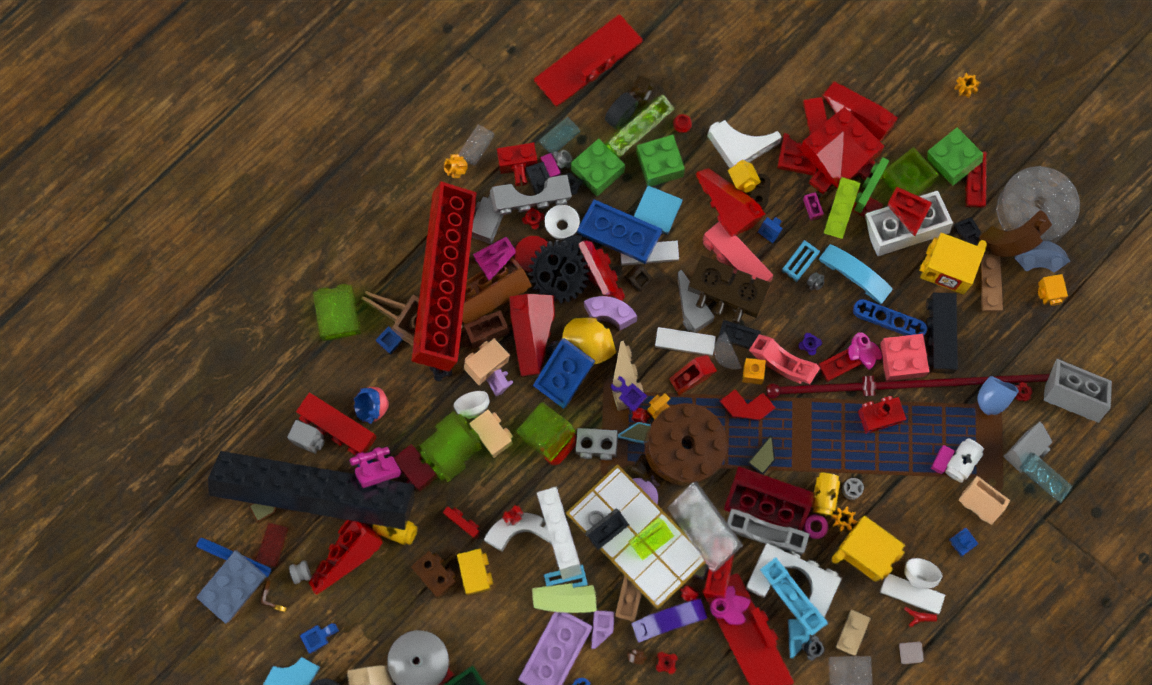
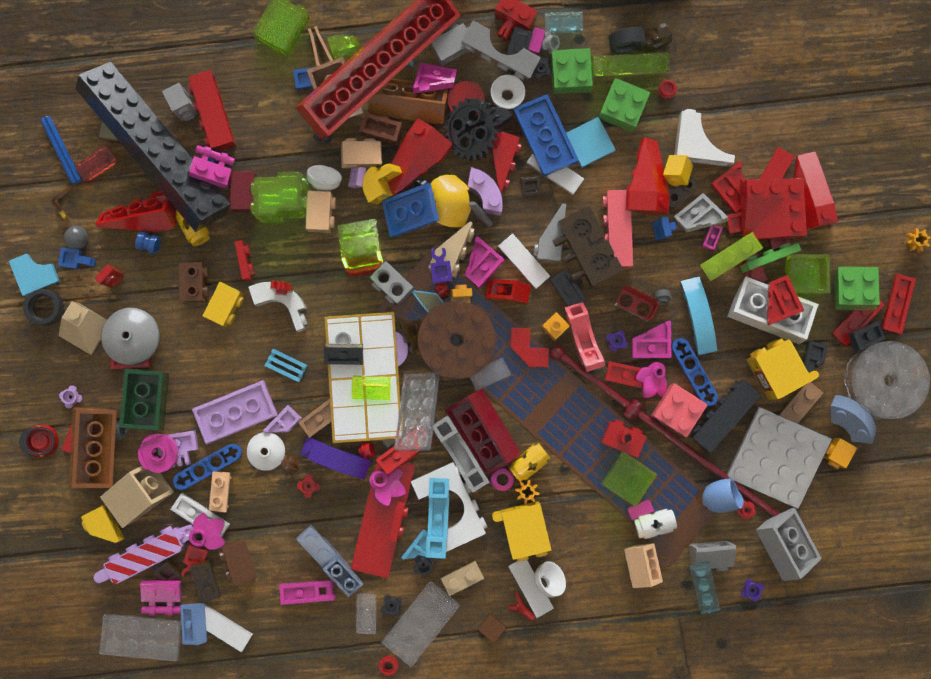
camera: 40 degrees right, 10 degrees up
sand blue plate [196,550,267,624] -> none
light grey wheel [289,560,311,584] -> none
blue hair [354,387,389,424] -> none
red plate [522,208,545,230] -> none
yellowish green slope [532,583,597,613] -> none
white arch [537,487,582,580] -> none
red tile [579,241,617,296] -> none
clear tile [714,332,742,370] -> none
olive tile [747,435,775,475] -> none
medium azure tile [781,240,820,282] -> none
light grey wheel [842,478,864,500] -> none
blue tile [949,528,978,556] -> none
reddish brown arch [978,210,1052,257] -> none
none -> dark grey piece [64,226,89,249]
none -> red plate [94,264,125,288]
none -> blue wheel [135,231,161,255]
none -> white dish [247,432,285,470]
none -> clear neon green rock [327,34,361,58]
none -> yellow brick [362,164,402,204]
none -> dark pink wing [465,236,505,289]
none -> dark grey piece [469,202,493,227]
none -> clear plate [469,358,511,391]
none -> clear neon green brick [601,452,657,507]
none -> red piece [614,285,659,322]
none -> dark pink wing [632,321,671,358]
none -> light grey wing [674,193,728,232]
none -> light grey plate [727,406,832,509]
none -> dark purple plate [741,579,763,602]
none -> black plate [848,321,886,352]
none -> red plate [882,274,916,335]

